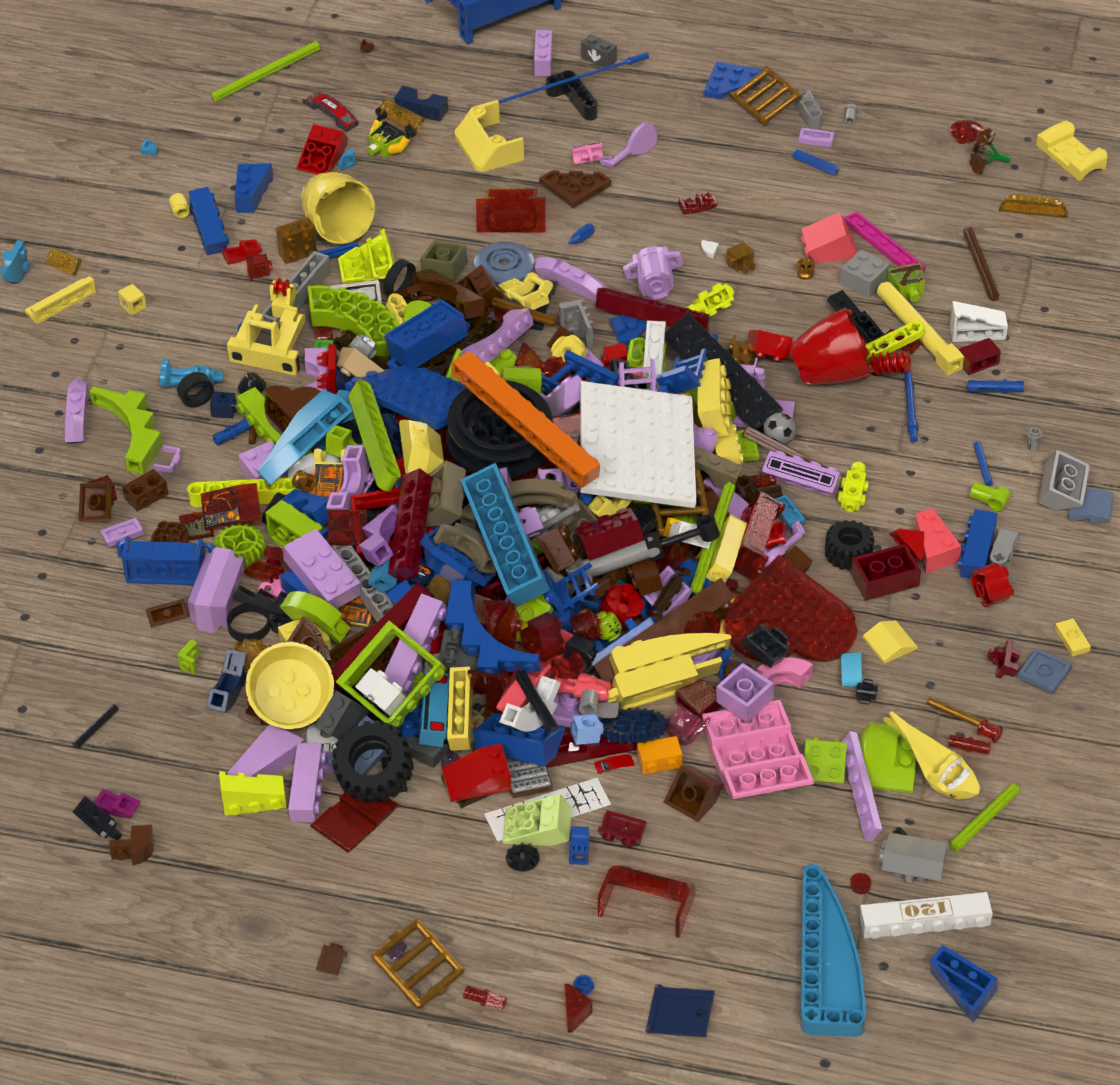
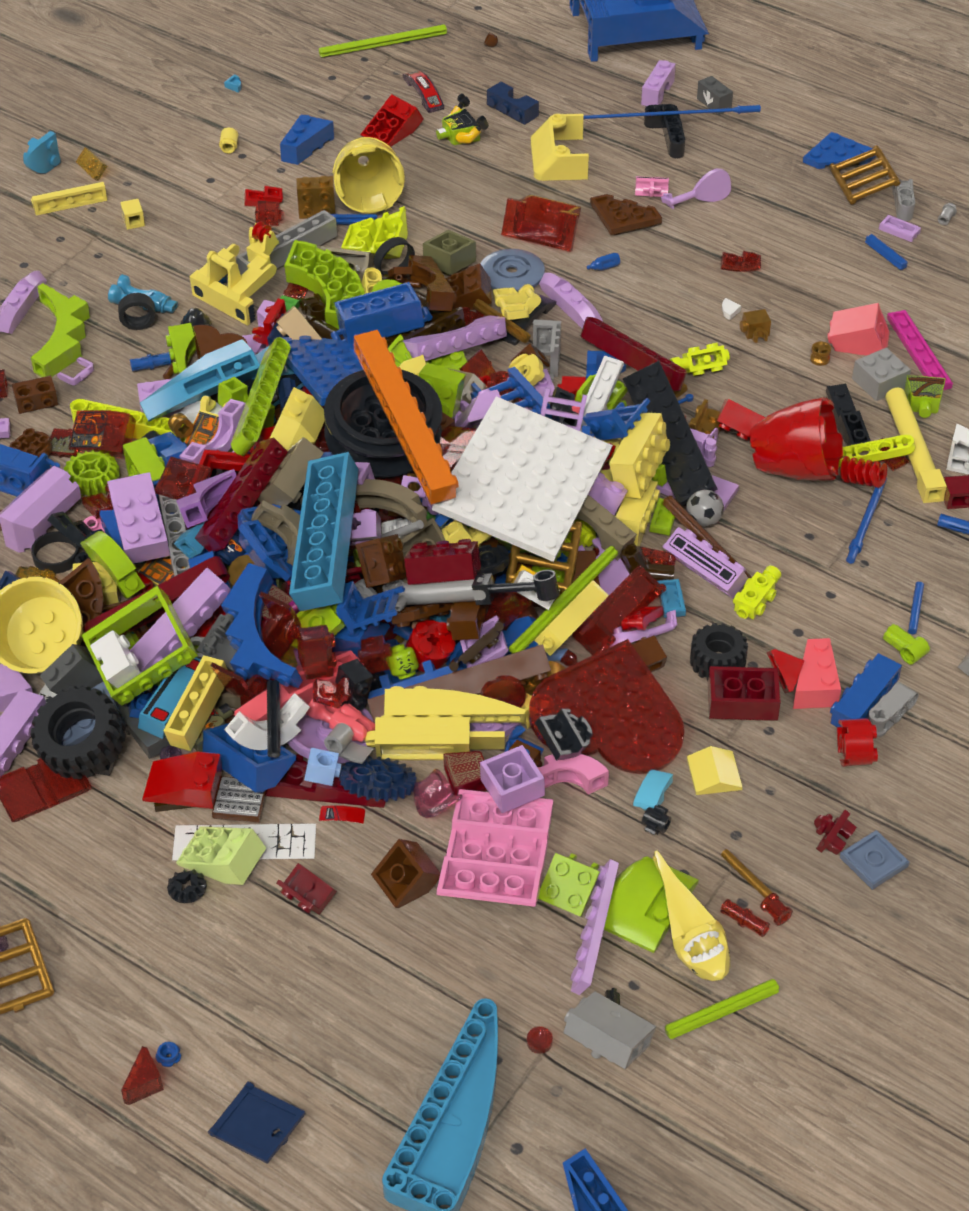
camera: 20 degrees right, 0 degrees up
blue wedge [188,187,229,256] -> none
dark blue brick [210,391,238,419] -> none
dark azure tile [338,149,356,170] -> none
light grey head [349,334,377,360] -> none
clear yellow tile [379,98,424,131] -> none
clear red axle [463,986,507,1010] -> none
blue leg [569,826,589,865] -> none
clear red windscreen [598,865,695,938] -> none
lavender container [623,246,684,300] -> none
light orange brick [637,736,683,775] -> none
white brick [859,892,992,939] -> none
light yellow plate [1055,618,1091,657] -> none

